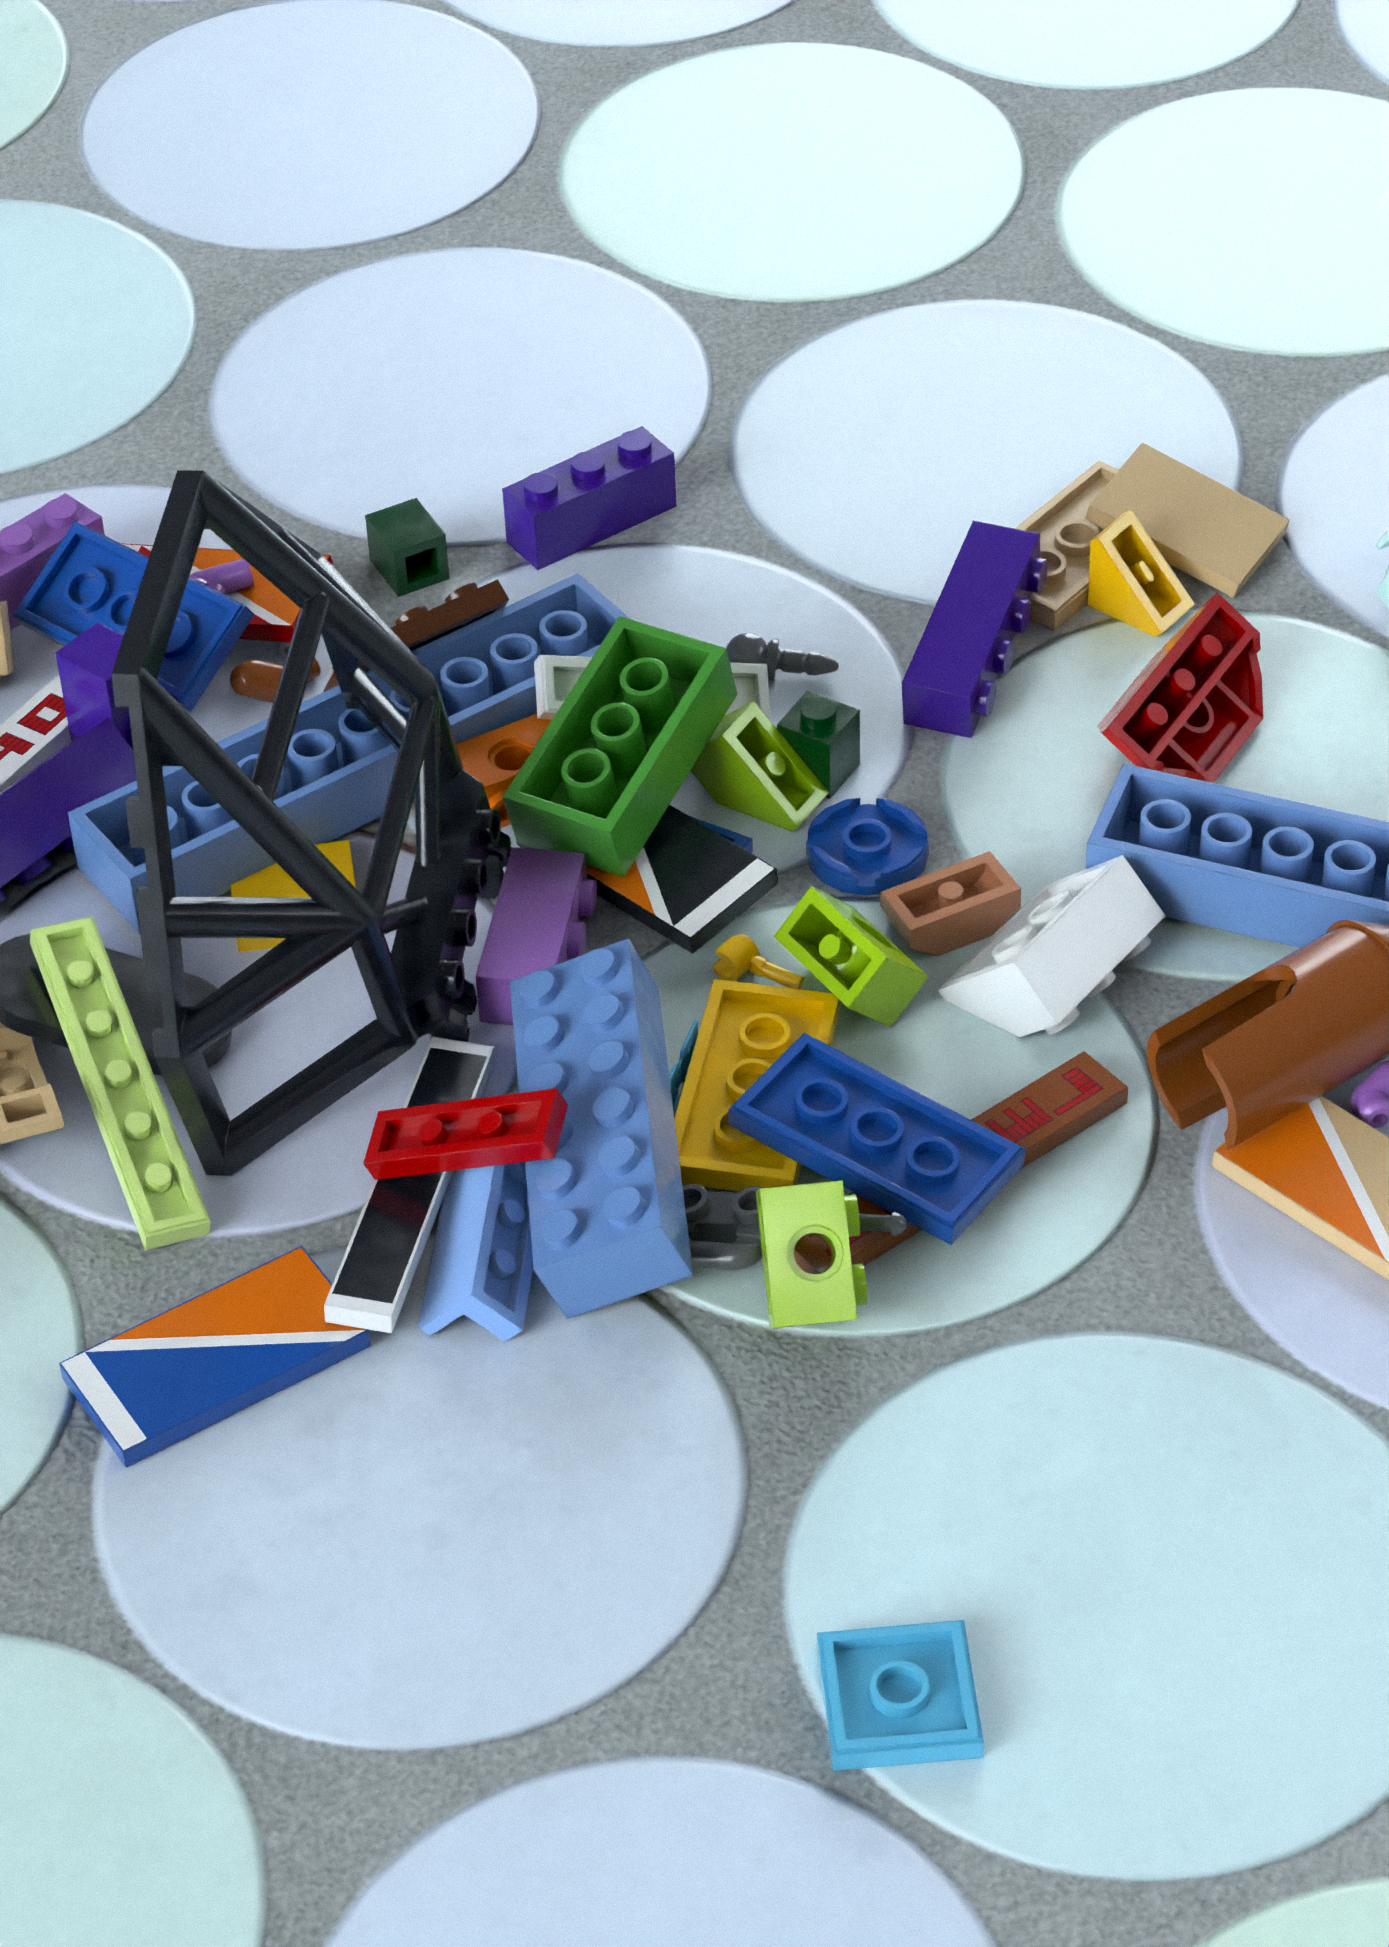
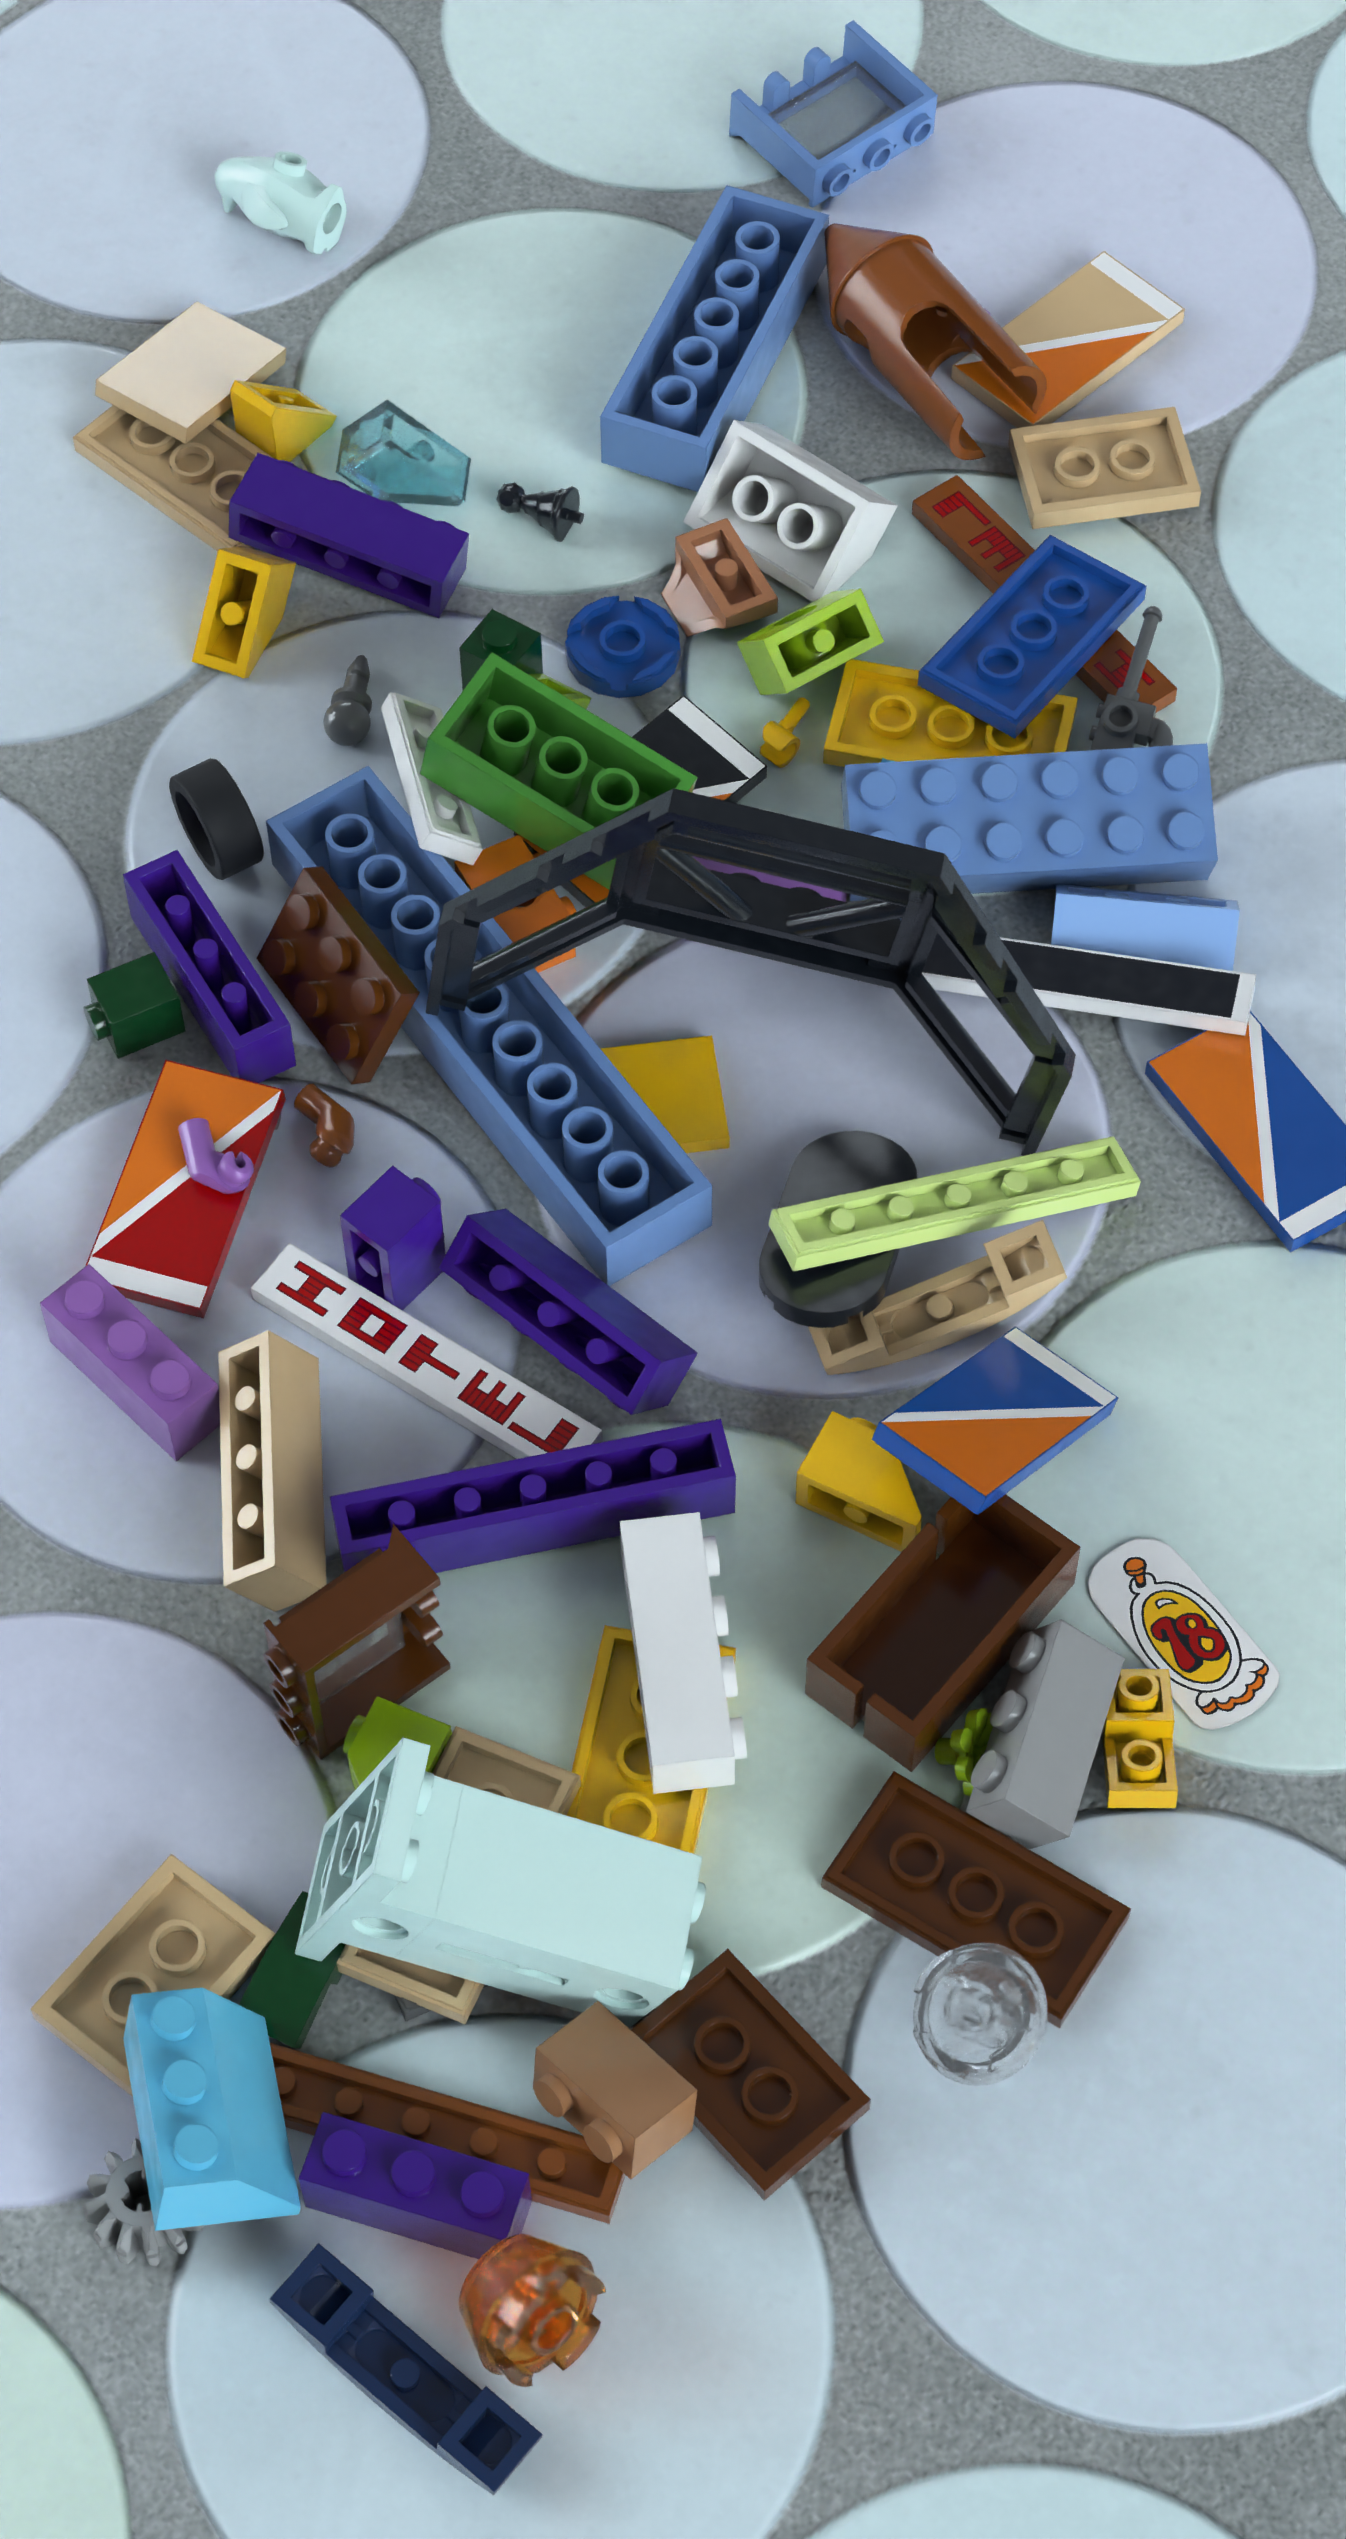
camera: 90 degrees left, 15 degrees up
blue tile [12,521,255,712] -> none
red plate [363,1088,568,1180] -> none
dark purple brick [502,426,677,570] -> none
lime brick [756,1180,867,1329] -> none
red wedge [1097,592,1263,783] -> none
none -> dark purple brick [123,850,296,1083]
none -> black tyre [169,758,264,880]
none -> yellow slope [192,546,296,678]
none -> clear light blue slope [336,399,471,506]
none -> black piece [496,482,584,542]
none -> tan plate [1008,407,1201,529]

